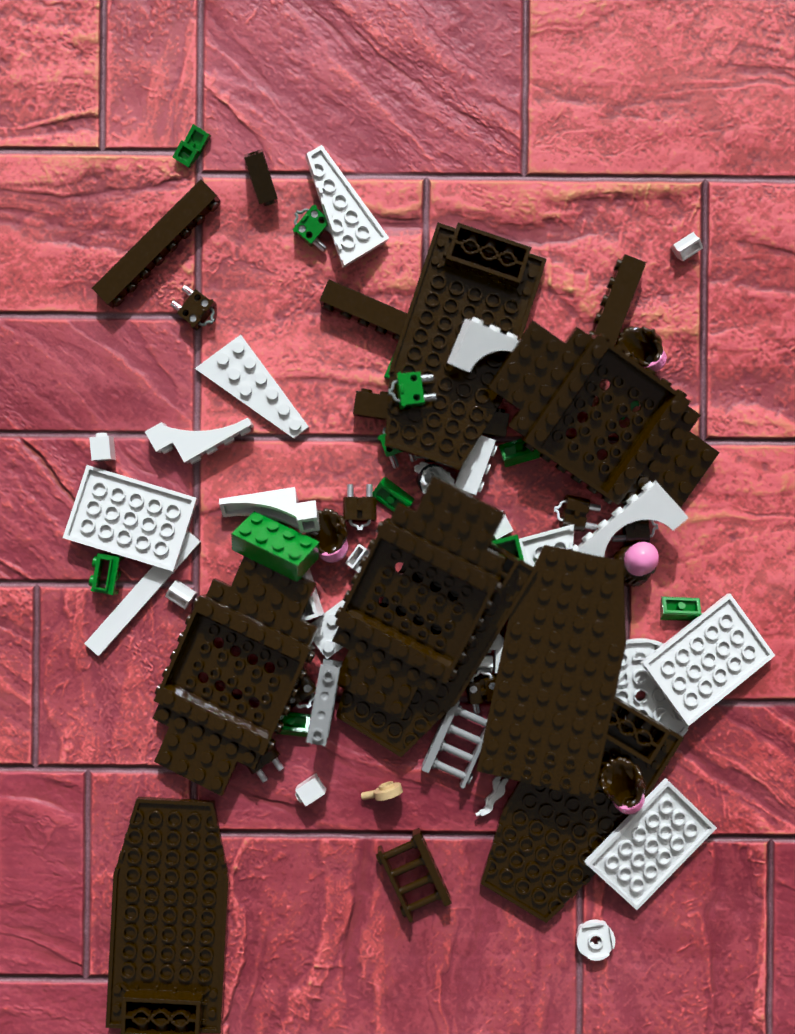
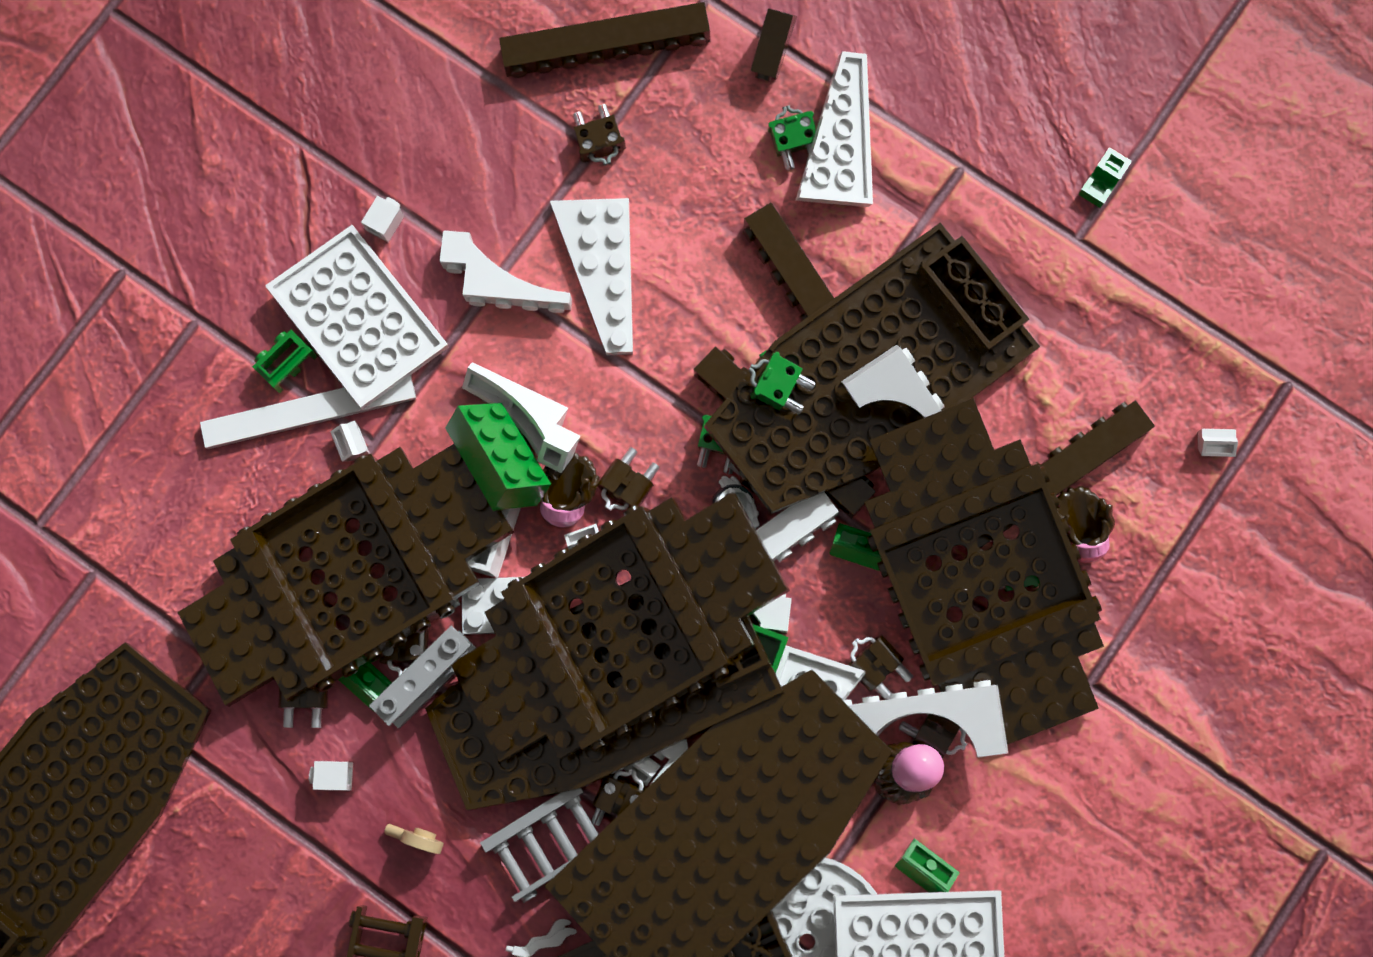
camera: 40 degrees right, 10 degrees down
green slope [373,477,415,512] -> none
none -> slope [1078,147,1132,209]

